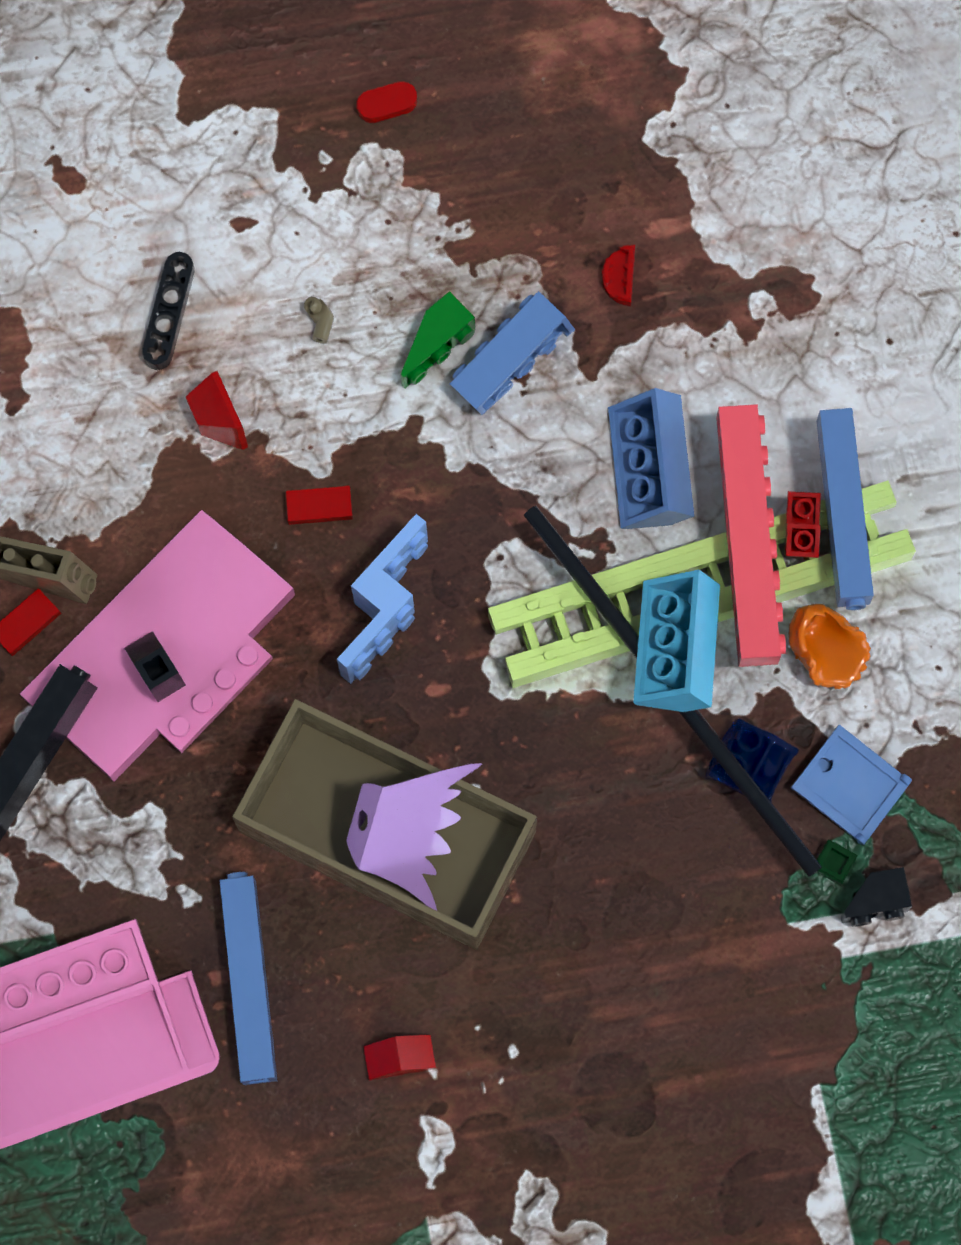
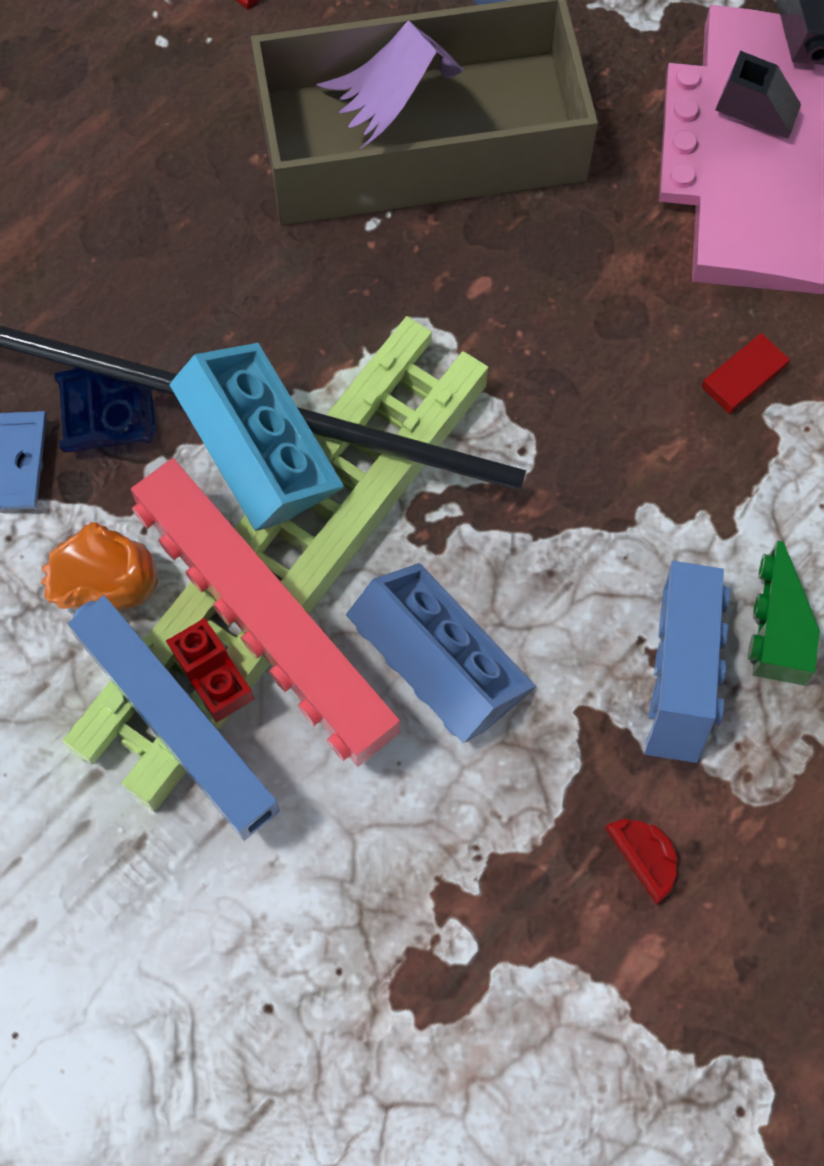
camera: 140 degrees right, 5 degrees down
light blue bracket [337,514,428,684] -> none

